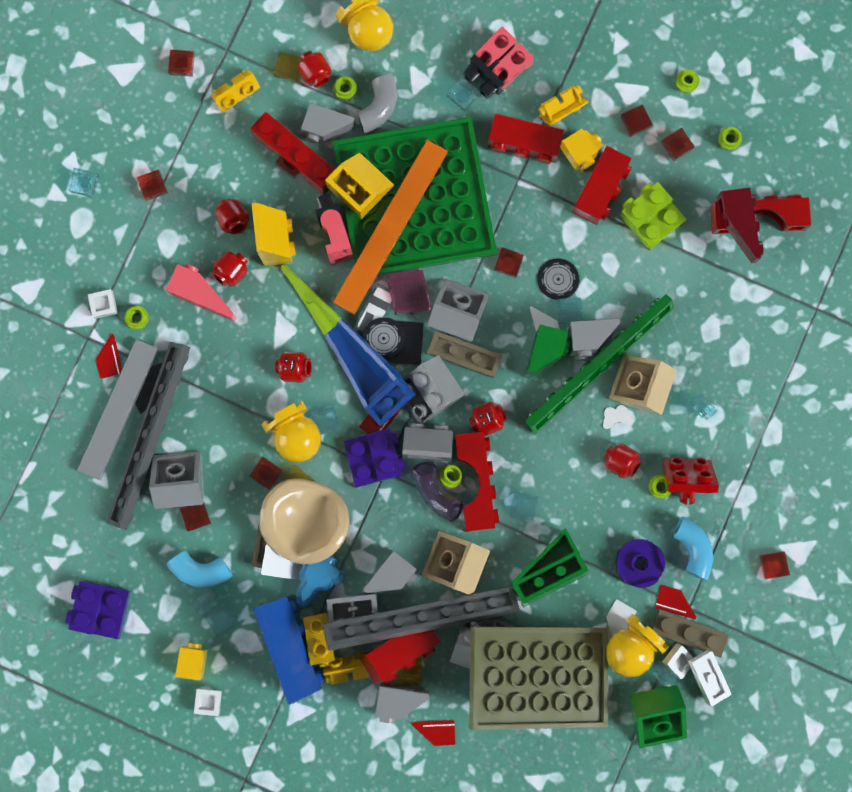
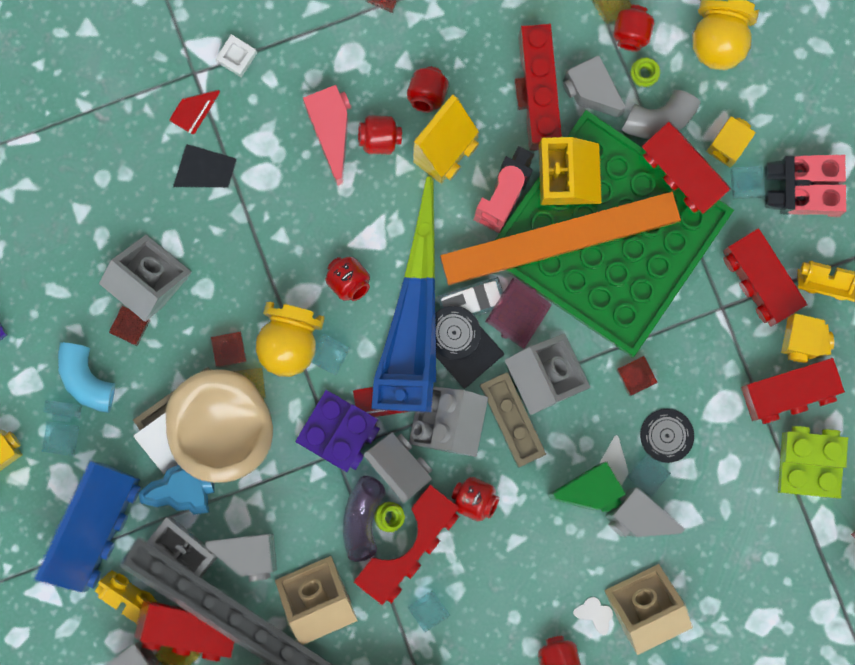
camera: 40 degrees right, 0 degrees up
light grey tile [77,339,159,481] -> none
dark grey plate [106,342,191,530] -> none
lime plate [125,306,149,330] -> none
yellow hinge [303,613,335,667] -> none
green plate [525,294,674,435] -> none
none -> red brick [641,122,732,214]
none -> yellow brick [706,116,756,168]

